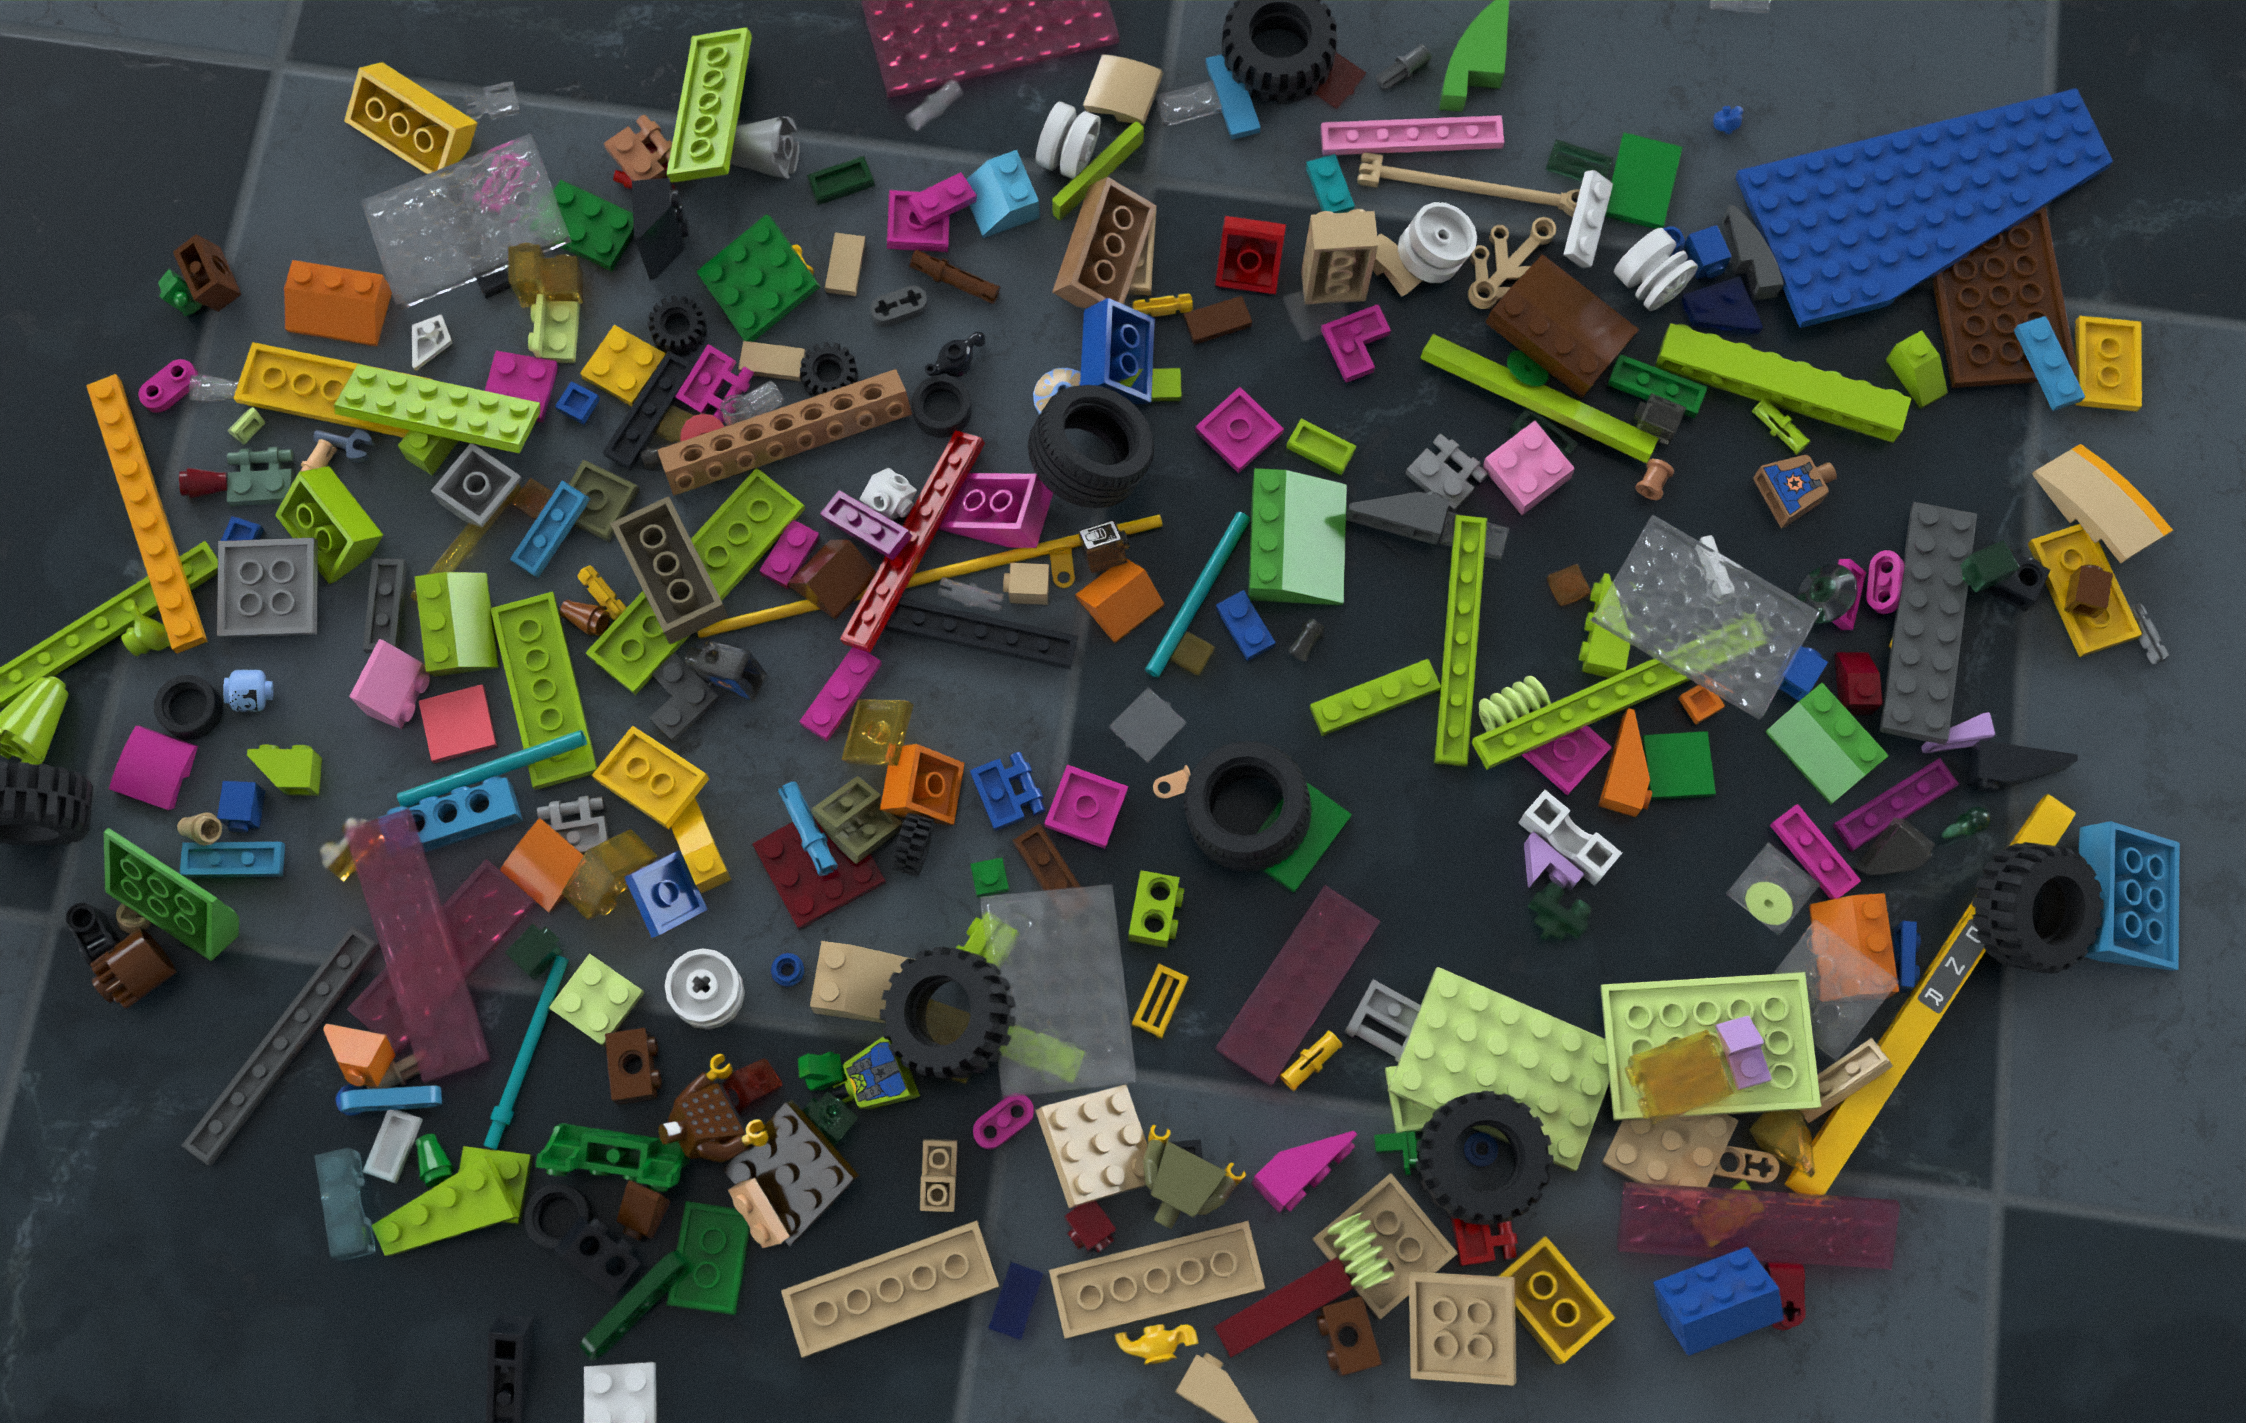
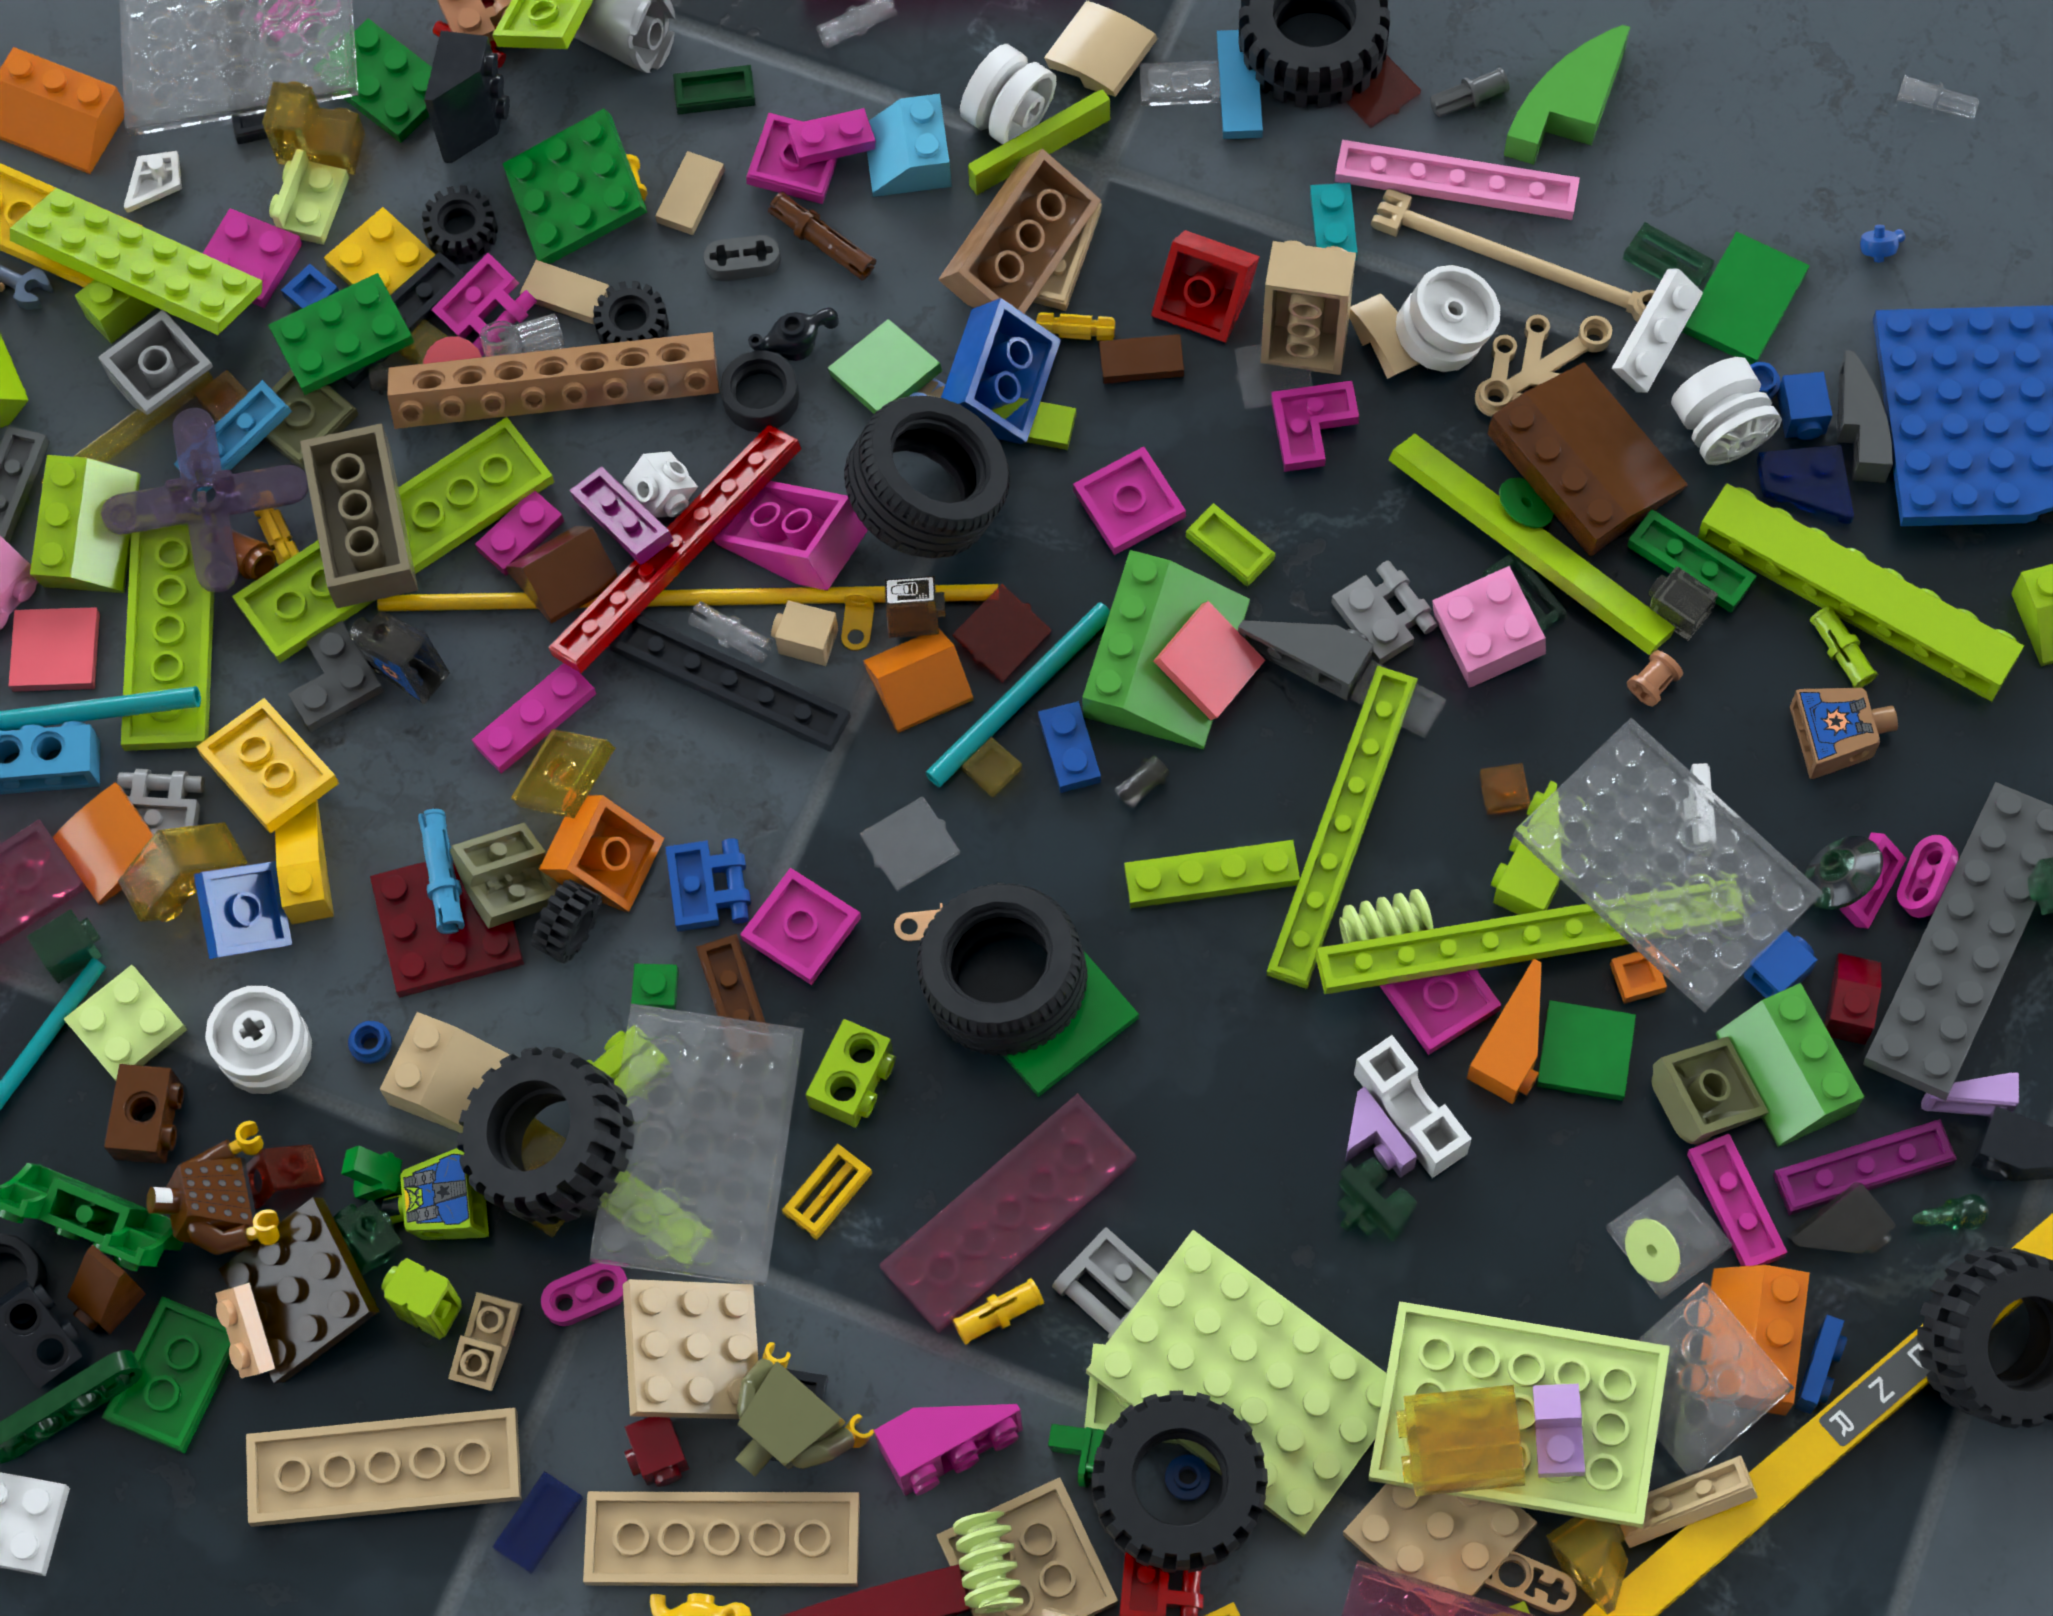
camera: 20 degrees right, 5 degrees down
none -> clear purple piece [101,408,309,592]
none -> green plate [268,273,415,395]
none -> lime brick [382,1258,462,1340]
none -> tile [828,319,942,414]
none -> clear red piece [952,584,1052,683]
none -> coral tile [1153,601,1265,720]
none -> olive slope [1652,1036,1769,1145]

